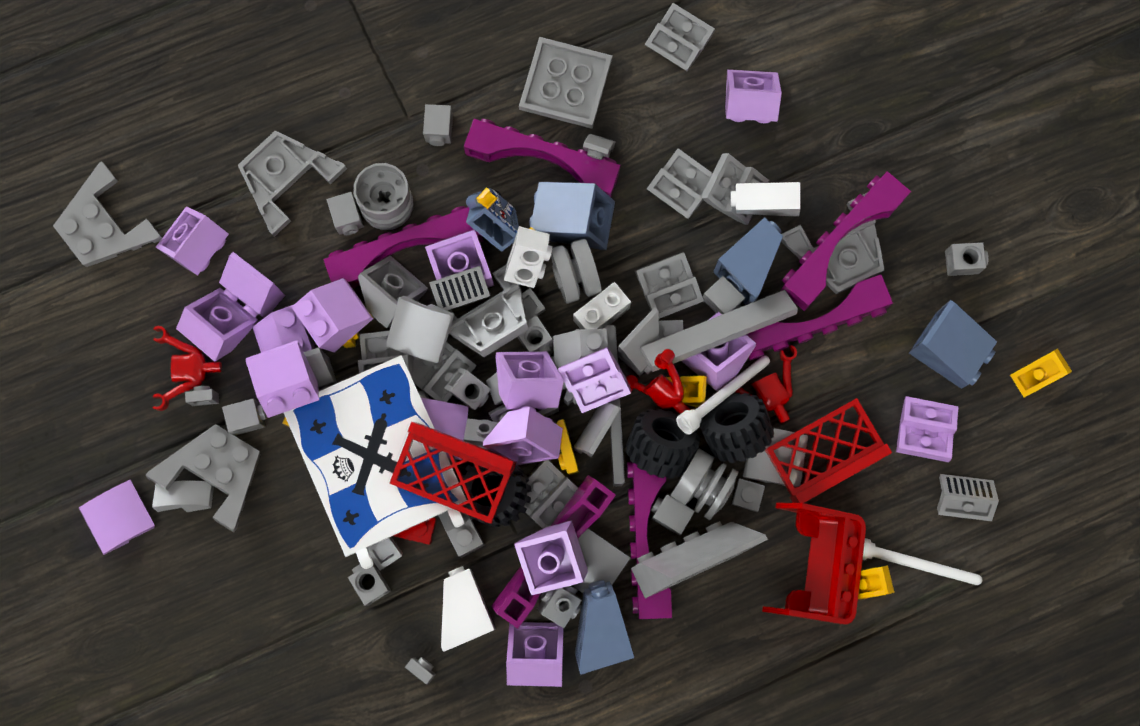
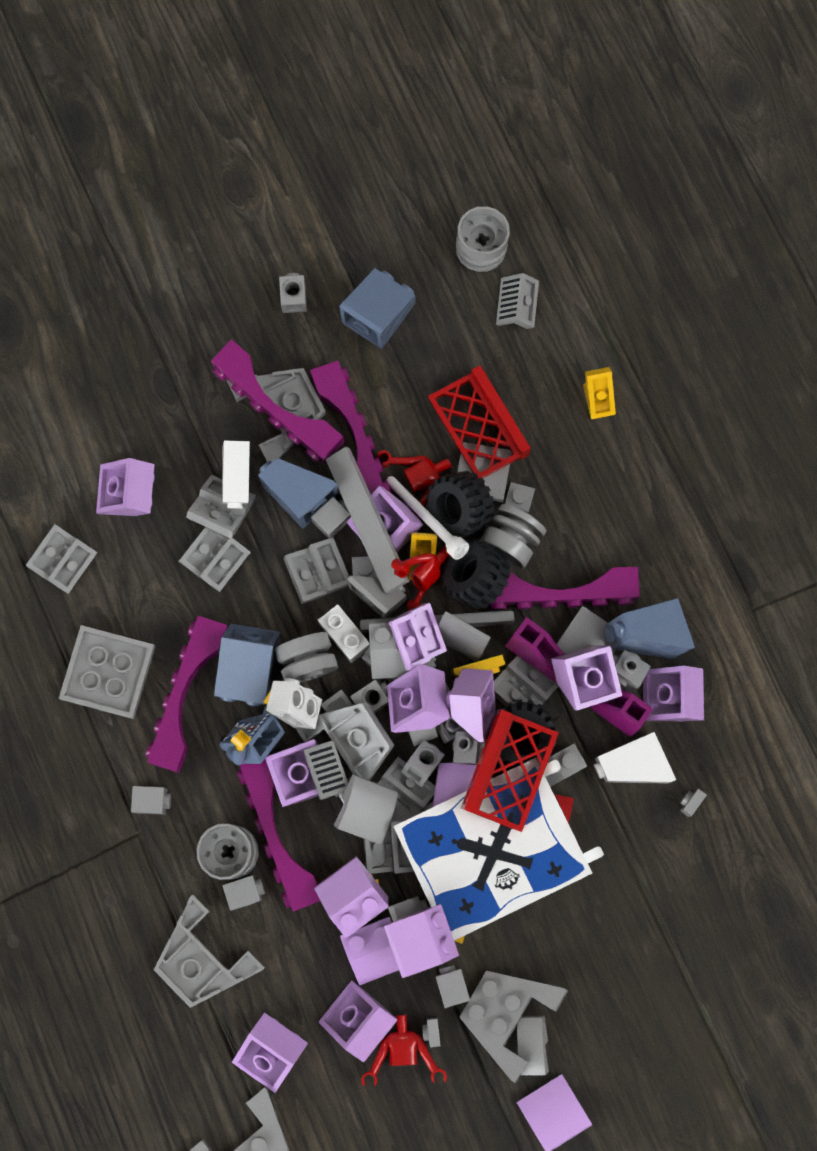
camera: 90 degrees left, 0 degrees up
lavender slope [219,252,285,318] -> none
light grey brick [348,564,391,606] -> none
light grey slope [358,256,428,328] -> none
light grey plate [367,537,403,571] -> none
light grey slope [583,134,616,160] -> none
light grey slope [631,521,768,598] -> none
light grey brick [651,495,695,536] -> none
red windscreen [762,503,866,625] -> none
white piece [863,538,983,585] -> none
lavender slope [896,396,958,462] -> none
yellow slope [1010,349,1072,397] -> none
none -> light grey wheel [456,206,510,272]

